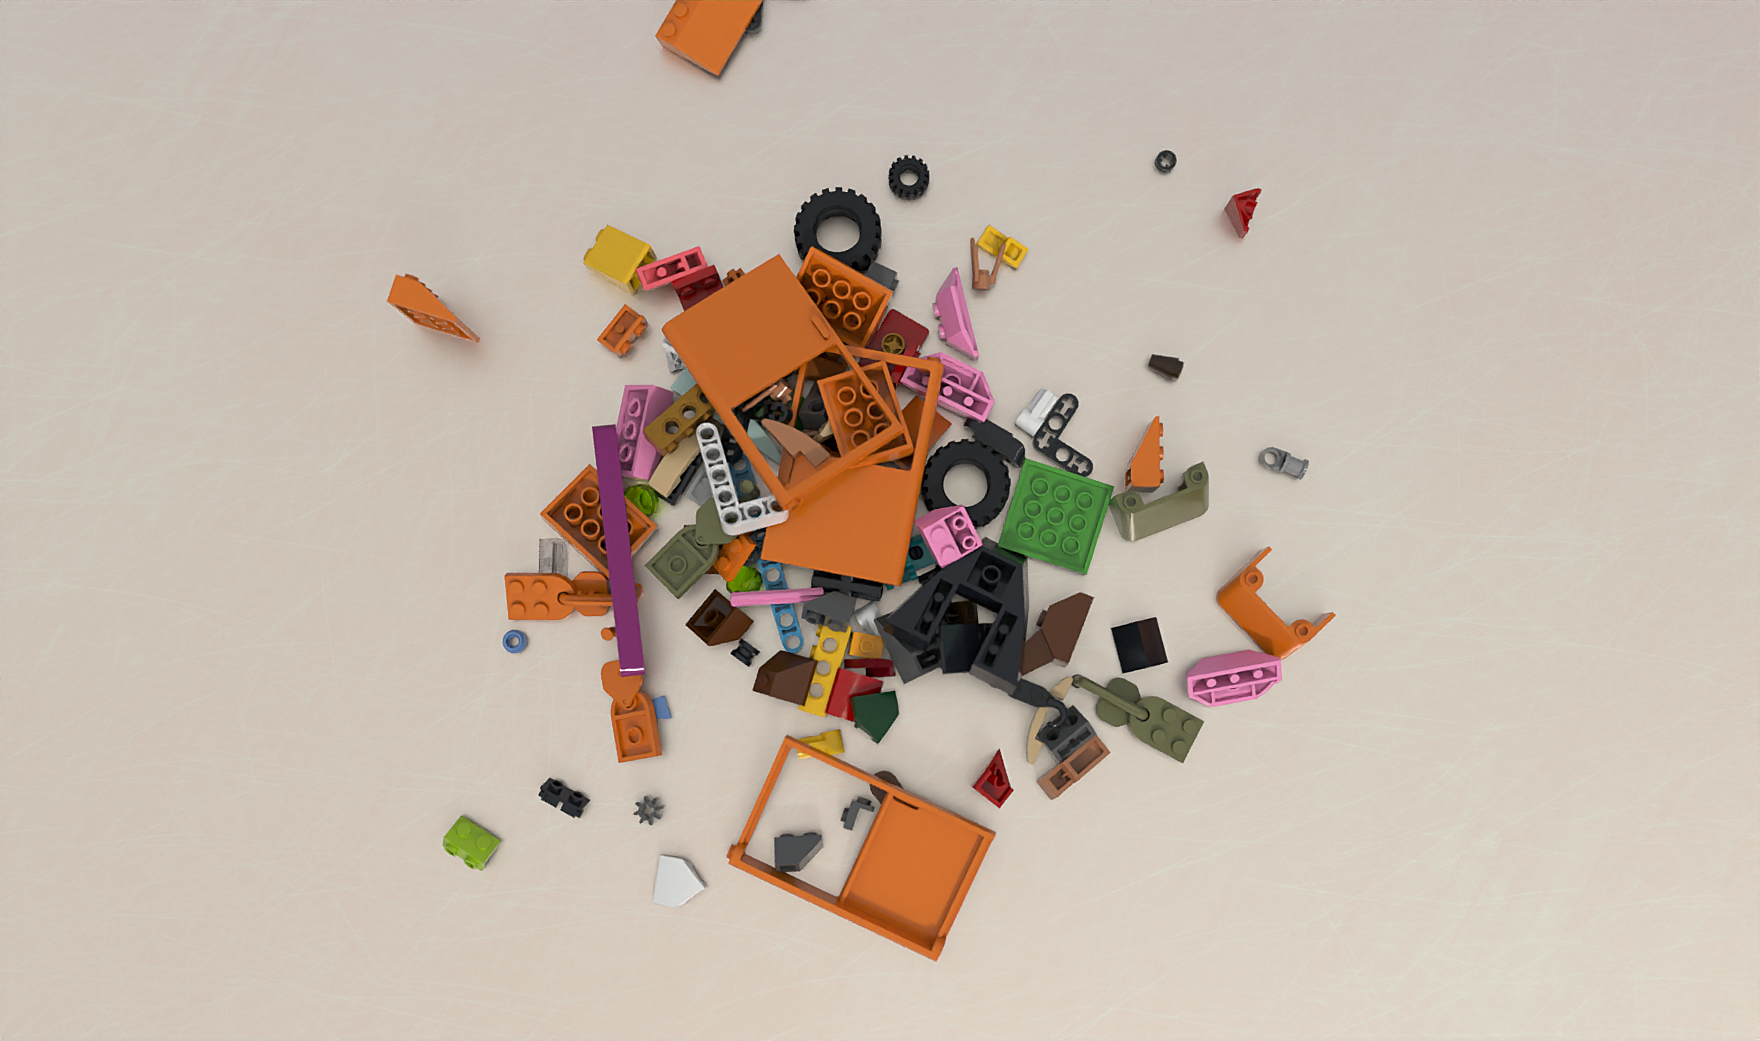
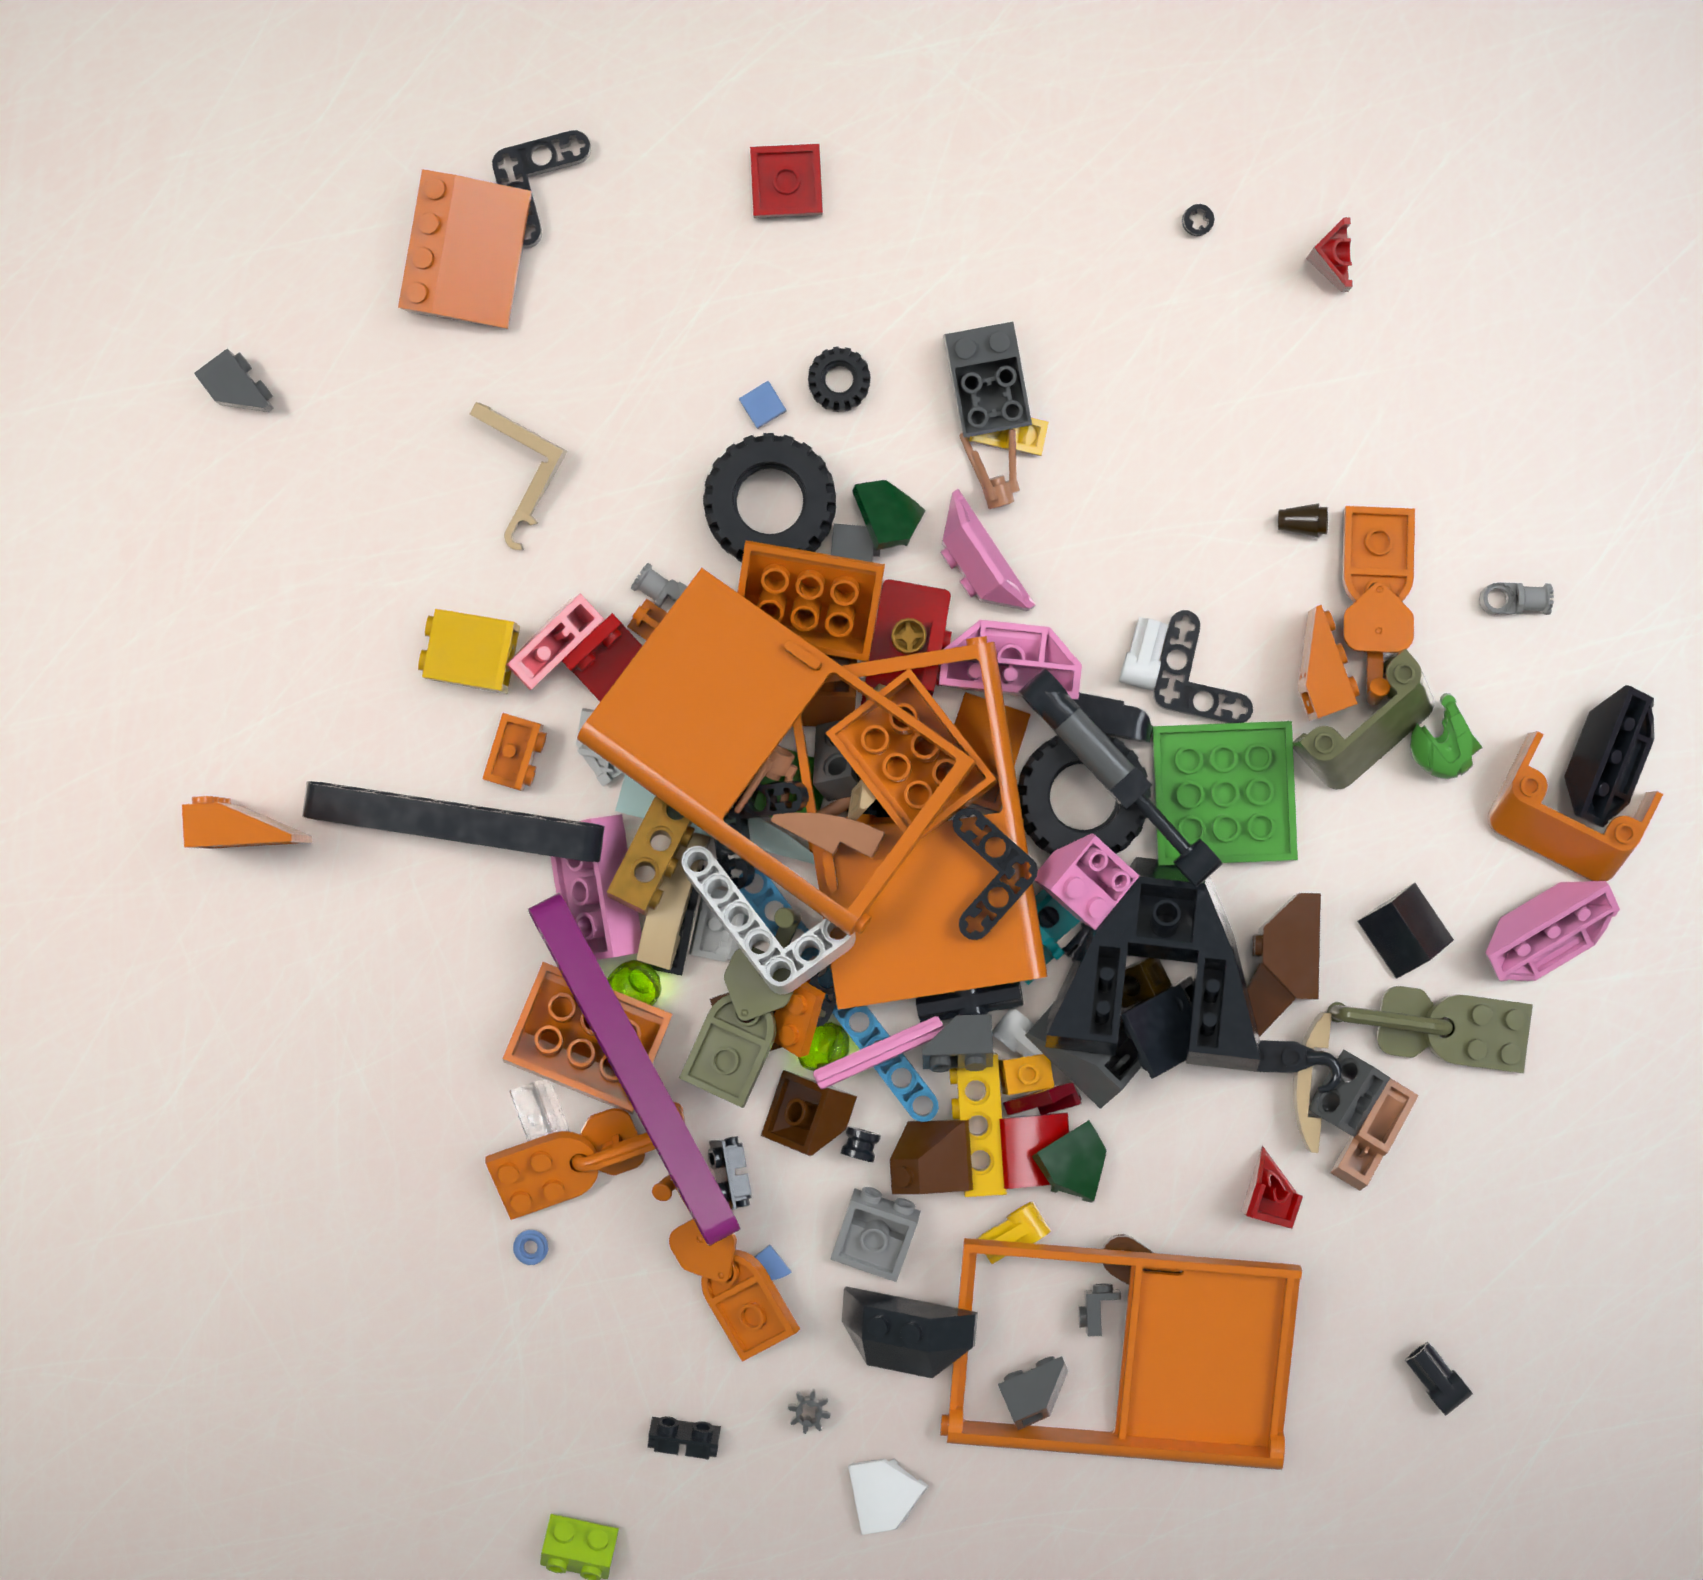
camera: 25 degrees left, 5 degrees up
none -> dark grey slope [194,348,274,412]
none -> black beam [302,781,605,862]
none -> tan hinge [469,402,568,550]
none -> light grey connector [631,563,687,608]
none -> hinge [708,1136,752,1210]
none -> medium blue tile [739,381,787,429]
none -> red plate [750,144,823,218]
none -> light grey plate [830,1187,921,1282]
none -> black wedge [842,1286,978,1379]
none -> dark green slope [852,480,926,551]
none -> dark grey slope [943,321,1032,438]
none -> black beam [953,808,1038,940]
none -> black piece [1018,668,1223,888]
none -> orange plate [1342,506,1415,706]
none -> black piece [1404,1342,1473,1416]
none -> bright green helmet [1410,693,1483,779]
none -> black wedge [1564,685,1655,828]

